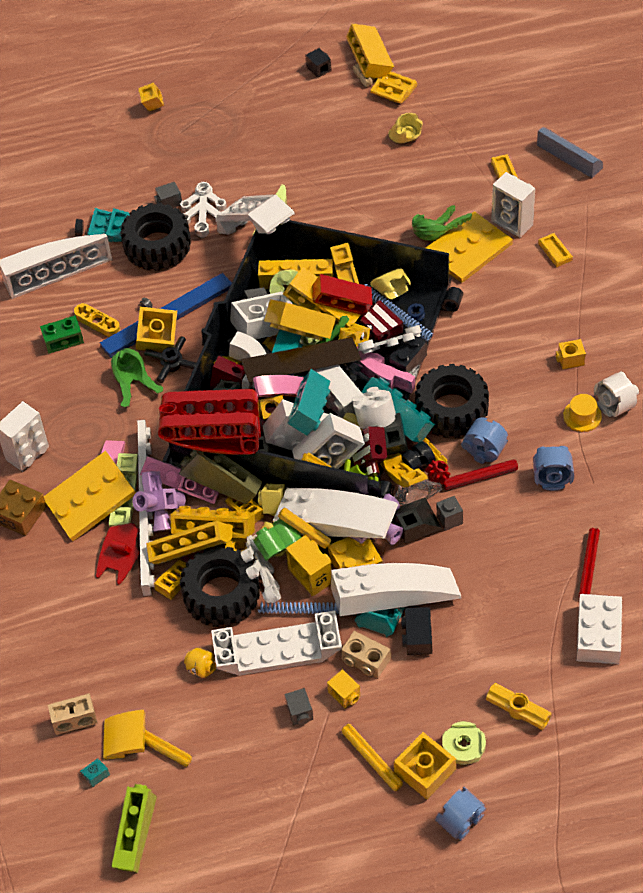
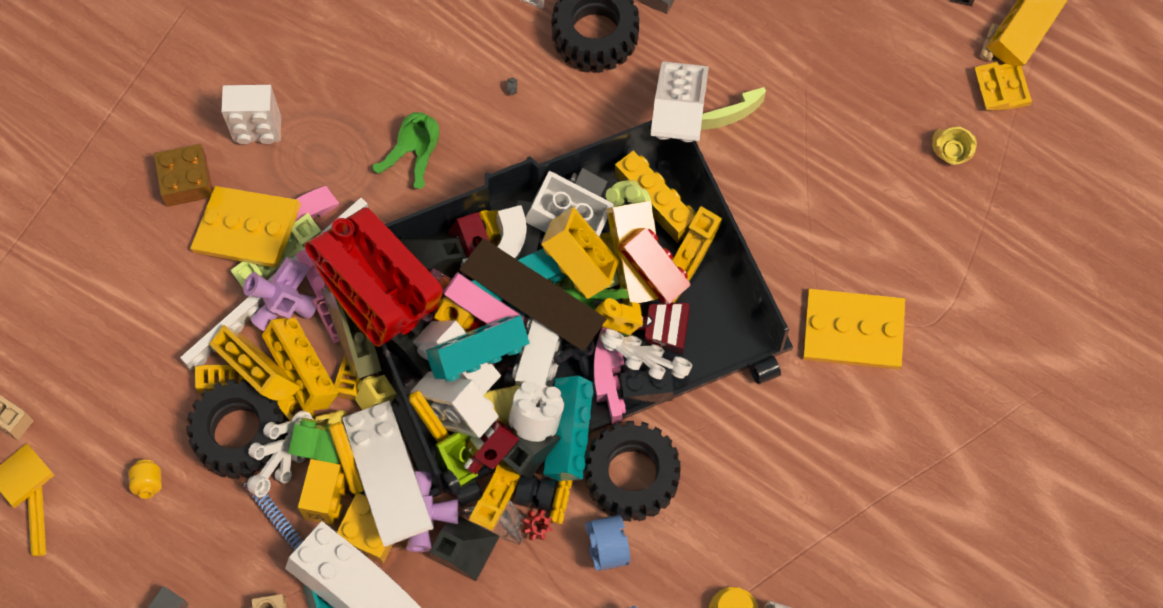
camera: 45 degrees right, 15 degrees up
green brick [40,316,84,354] -> none
yellow beam [74,304,121,337] -> none
red shield [96,523,140,585] -> none
blue tile [100,273,232,358] -> none
yellow brick [135,307,177,353] -> none
black bar [144,336,196,383] -> none
white plant [180,182,227,238] -> none
white slope [211,611,342,676] -> none
light blue piece [365,284,433,341] -> none
light yellow hair [371,268,411,300] -> none
dark blue bush [407,303,425,322] -> none
bright green hair [412,205,472,241] -> none
dark grey brick [436,496,463,531] -> none
red axle [443,459,518,490] -> none
yellow tile [491,154,518,179] -> none
white brick [492,172,535,238] -> none
sand blue brick [537,127,603,178] -> none
yellow tile [538,233,573,267] -> none
yellow brick [555,339,586,369] -> none

